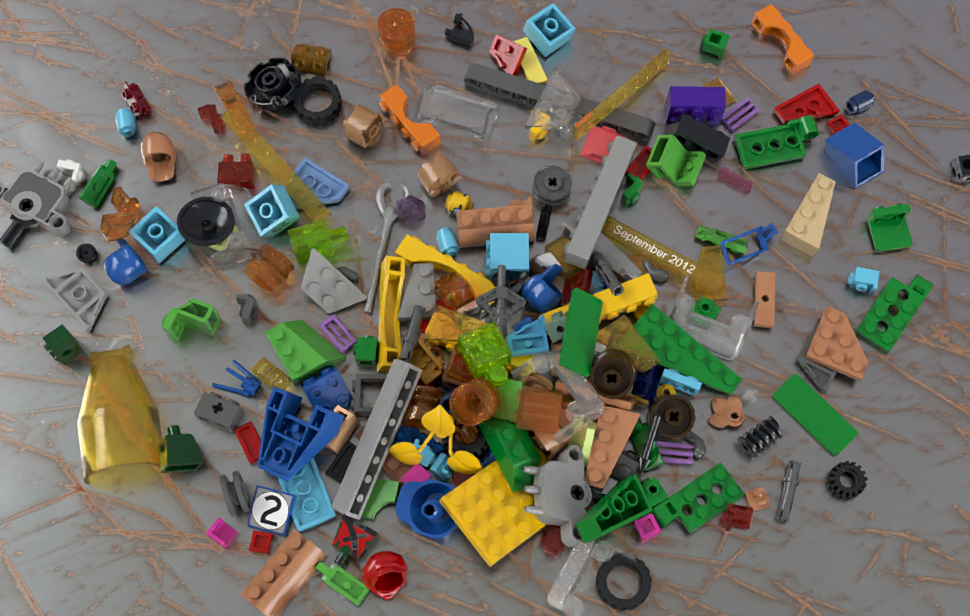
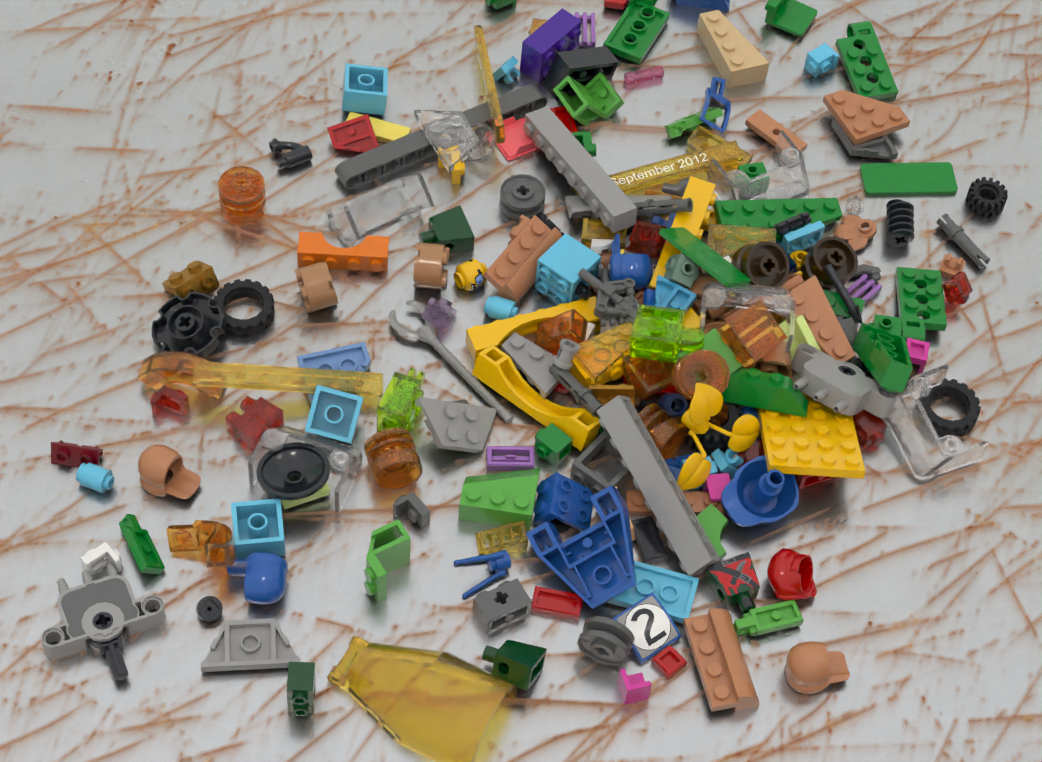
camera: 55 degrees left, 15 degrees down
none -> dark green torso [419,206,475,254]
none -> medium azure tile [492,56,520,85]
none -> light grey bush [552,339,580,370]
none -> black axle [773,212,812,236]

